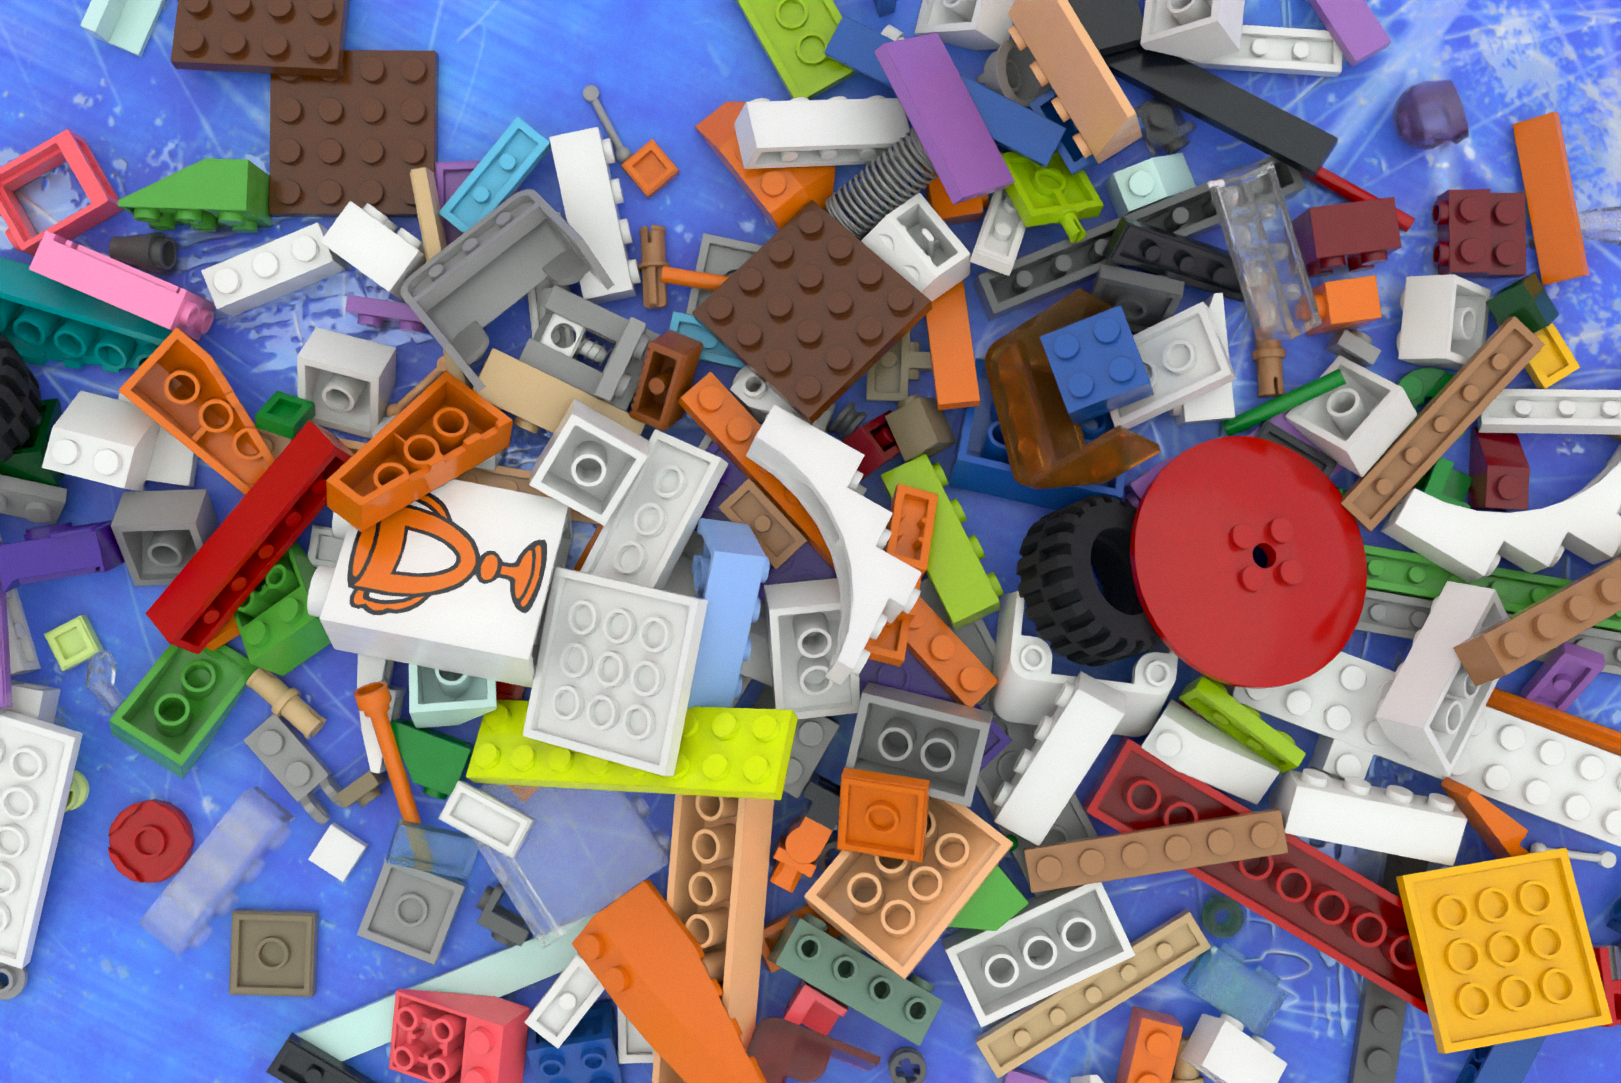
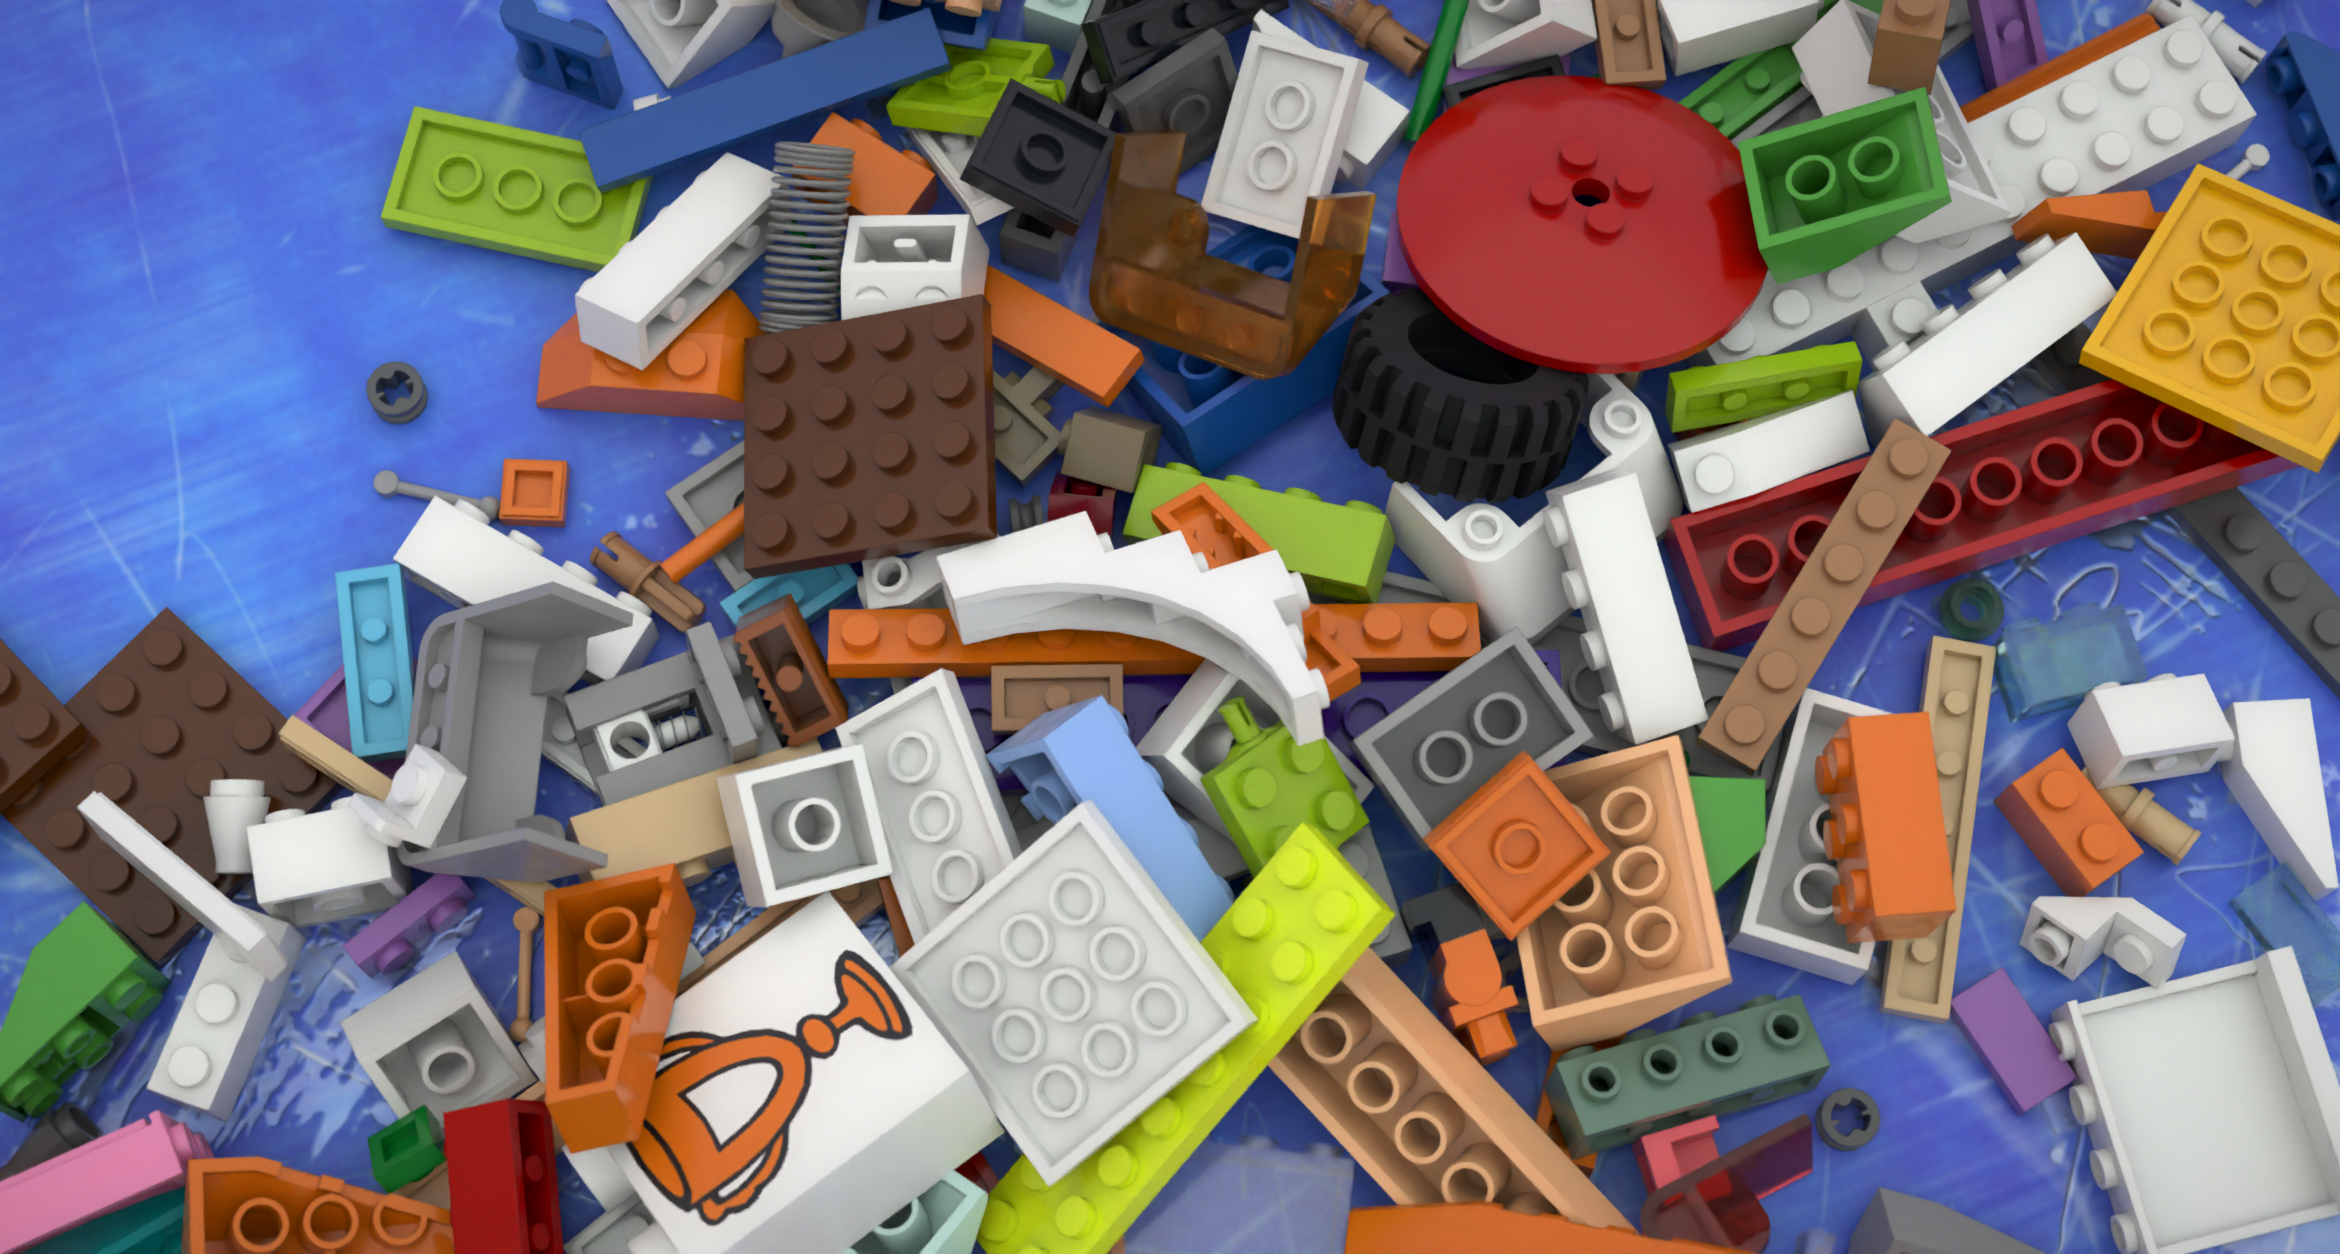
camera: 50 degrees left, 15 degrees down
medium lavender tile [874,32,1015,205] -> none
blue brick [1040,305,1154,425] -> none
none -> white tile [77,791,288,982]
none -> white cone [203,779,271,874]
none -> white bracket [348,743,468,848]
none -> dark grey bush [366,361,428,425]
none -> black tile [960,78,1123,237]
none -> lime plate [1200,696,1370,878]
none -> bright green slope [1738,87,1952,285]
none -> orange brick [1815,711,1957,943]

